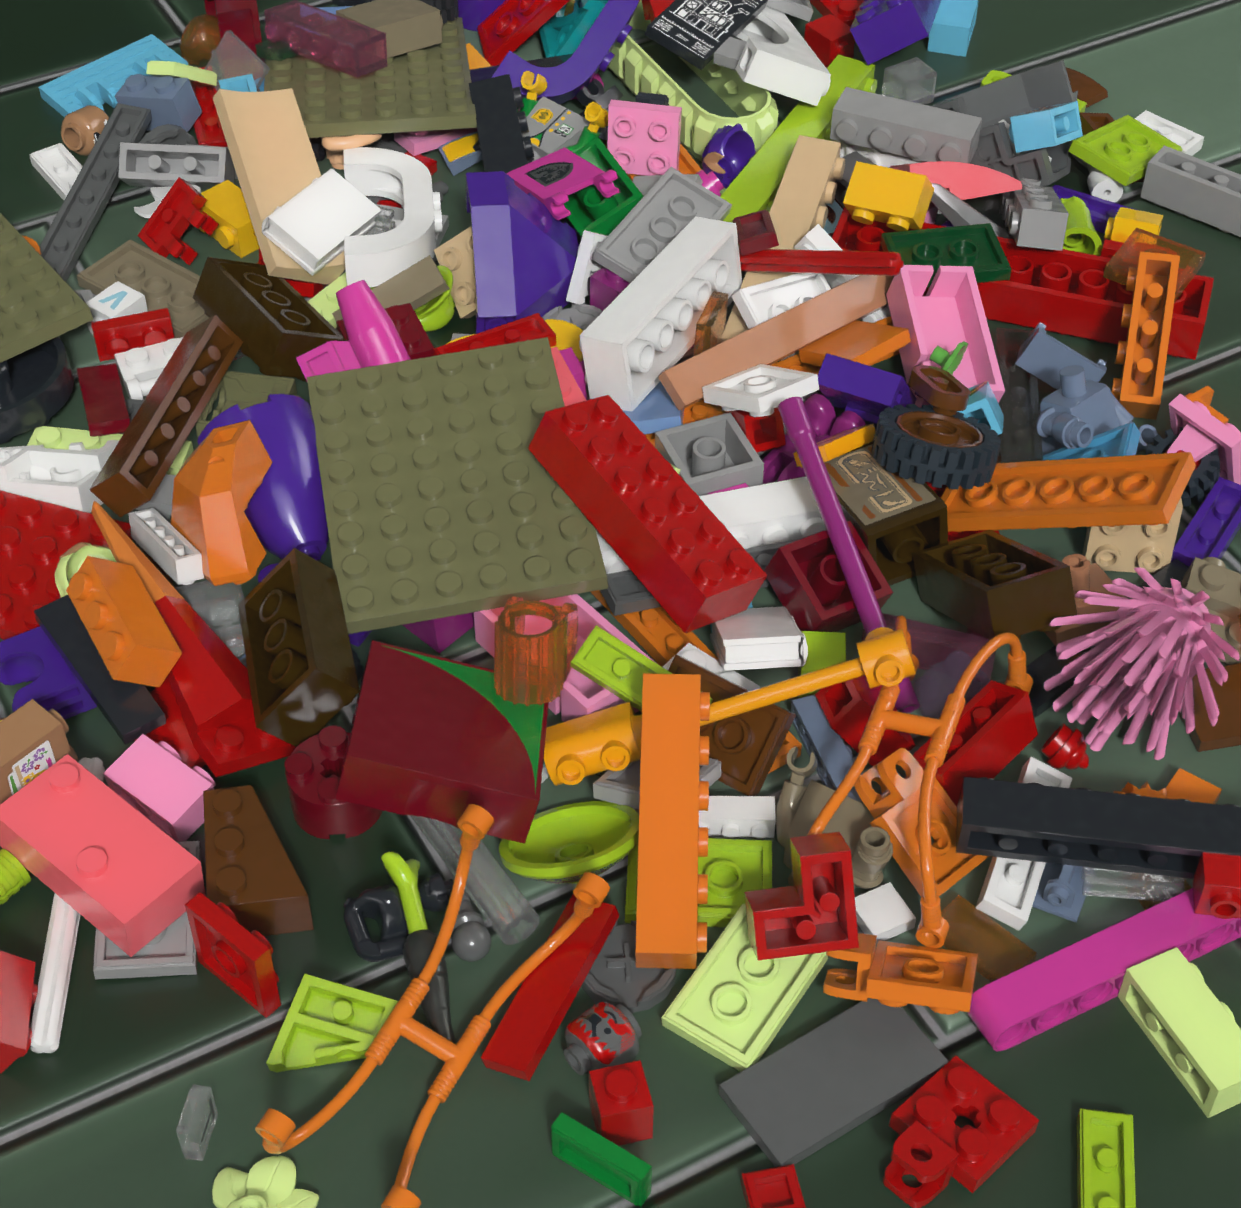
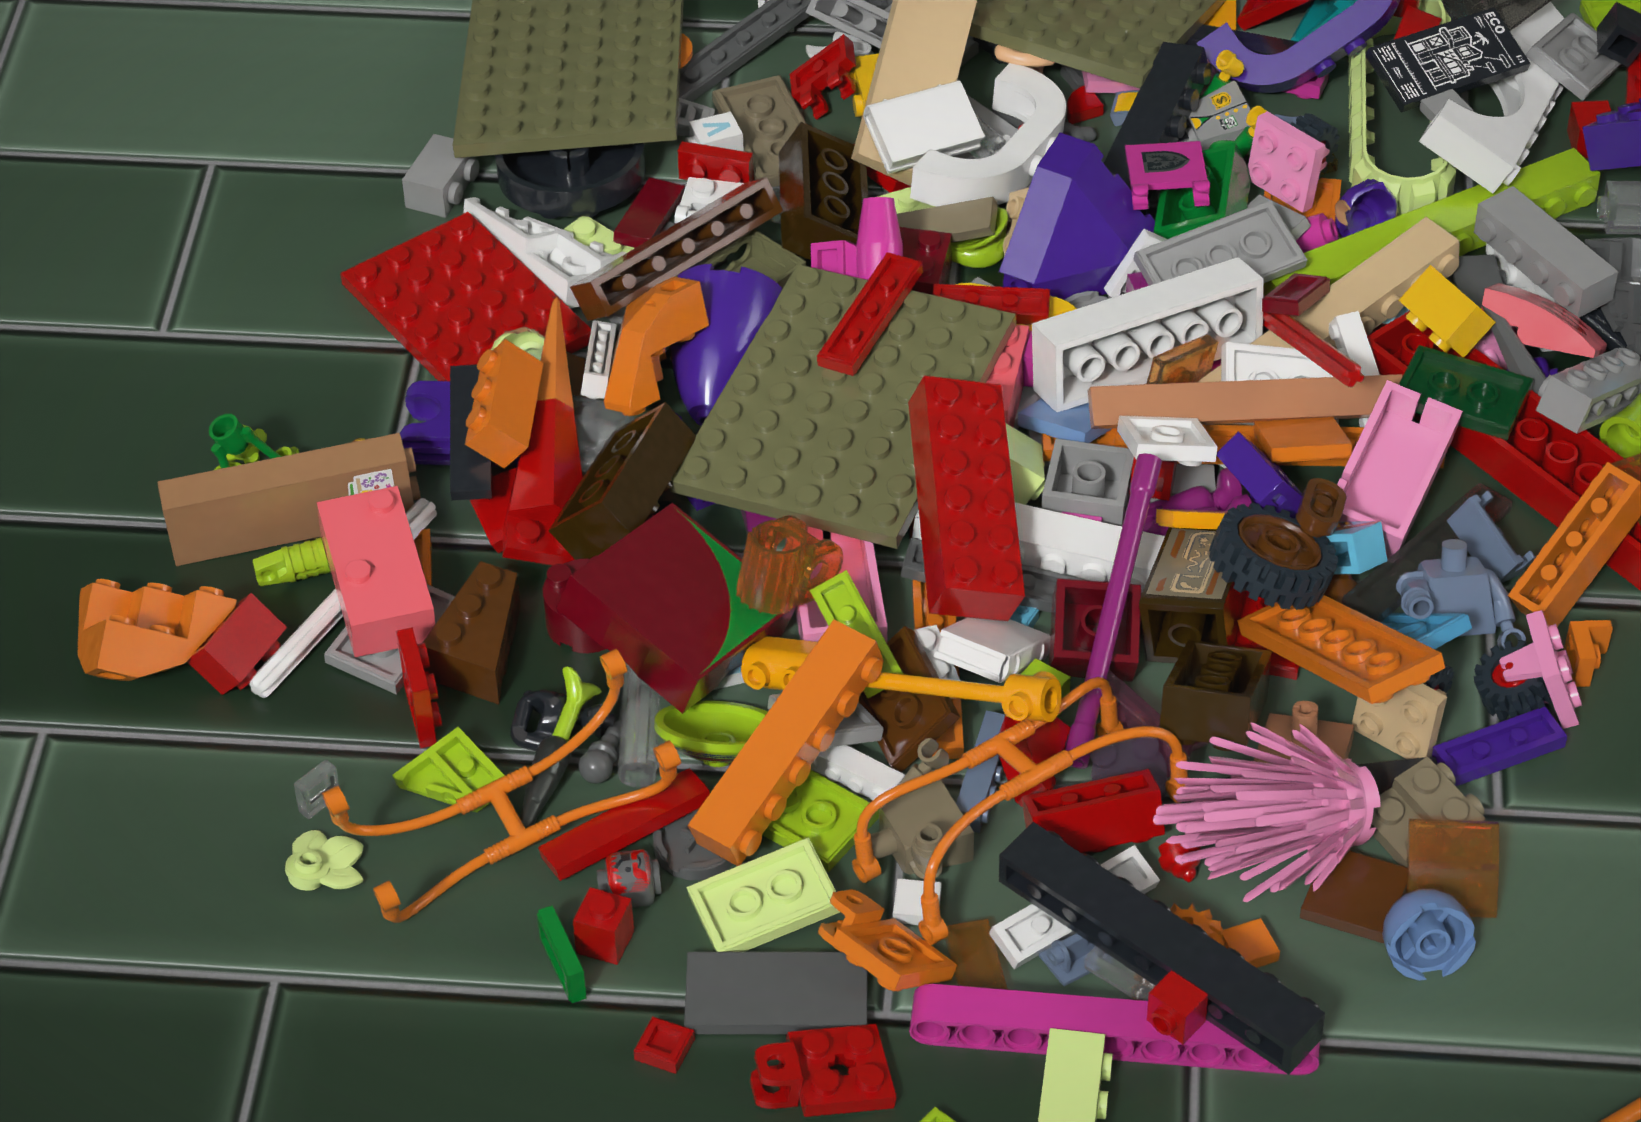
camera: 35 degrees right, 0 degrees up
bright pink brick [103,734,216,842] -> none
black tile [576,79,623,117] -> none
red brick [744,832,859,961] -> none
orange plate [854,748,989,897] -> none
bright green plant [930,341,968,375] -> none
none -> red tile [817,252,923,376]

